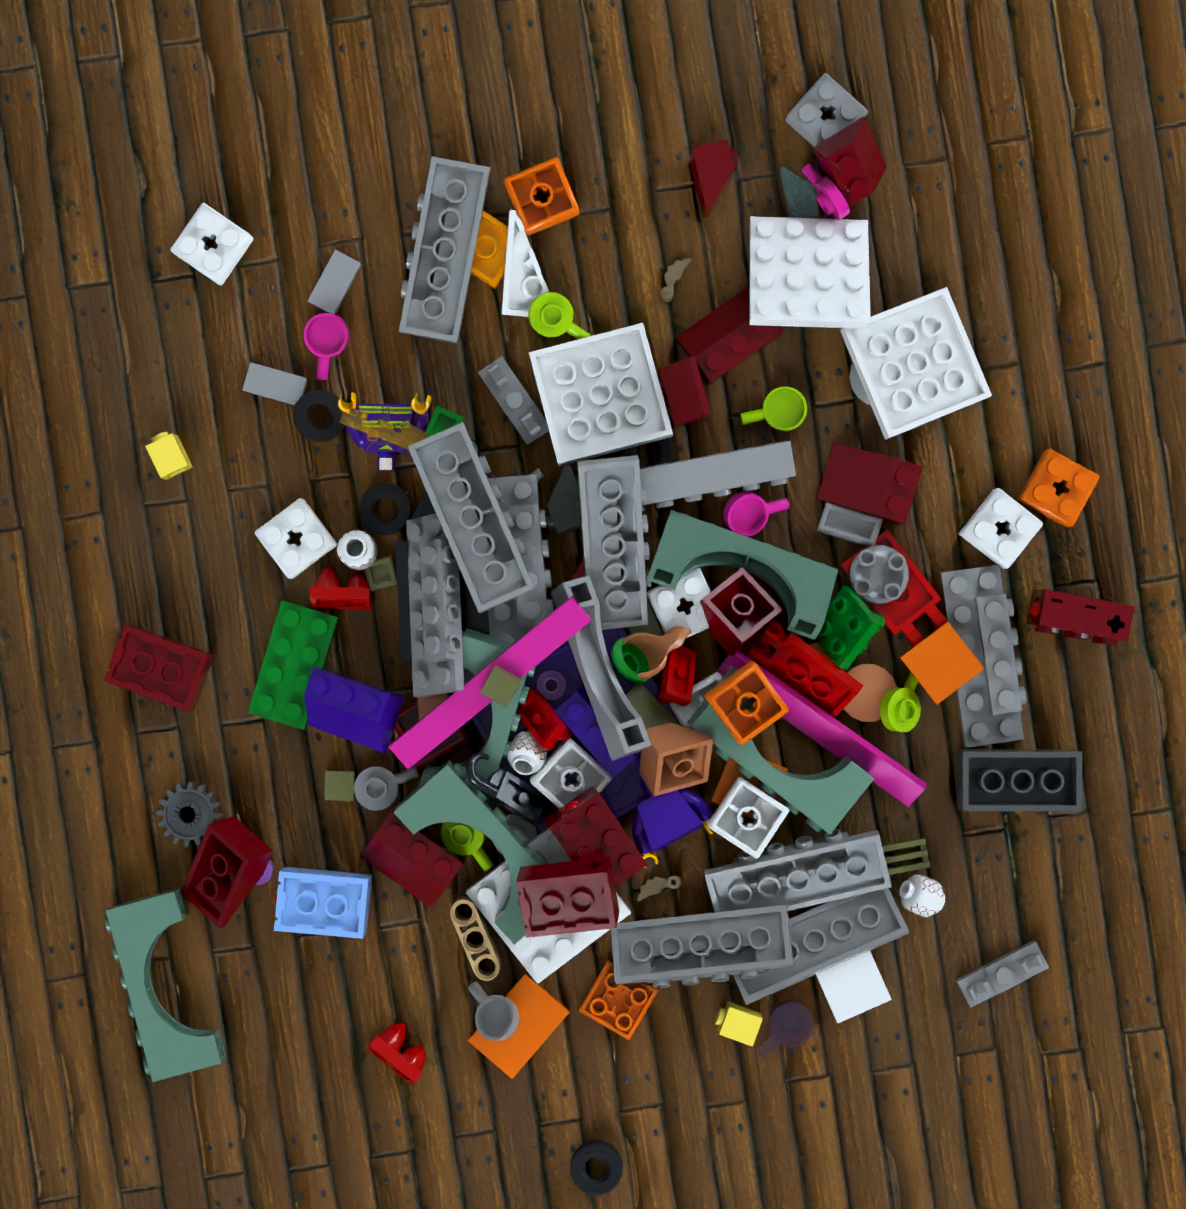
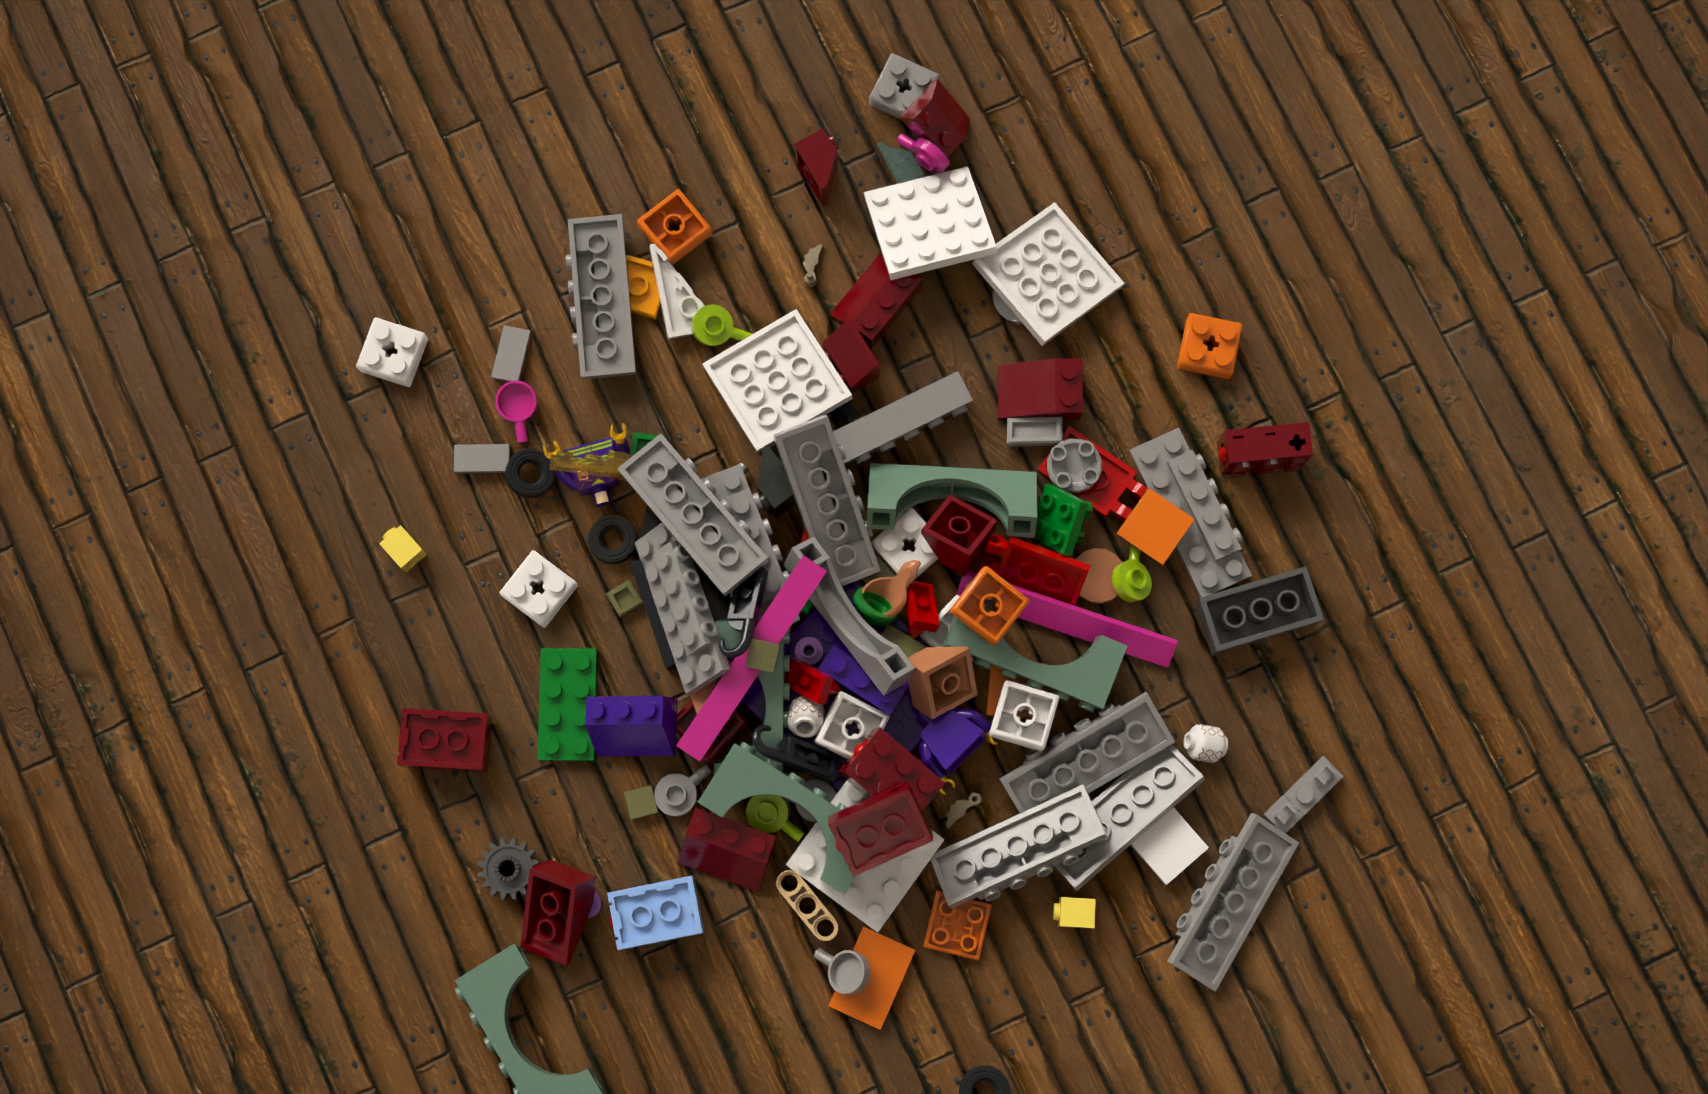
camera: 15 degrees left, 10 degrees down
red tile [309,565,372,610] -> none
white head [337,530,378,570] -> none
red tile [366,1023,425,1085] -> none
light grey plate [478,356,549,446] -> none
dark pink piece [723,491,789,537] -> none
lime piece [740,387,807,432] -> none
clear purple piece [756,1001,814,1059] -> none
olive tile [882,837,931,875] -> none
white brick [959,488,1043,569] -> none
none -> black plate [719,566,768,658]
none -> light grey plate [1167,813,1299,992]

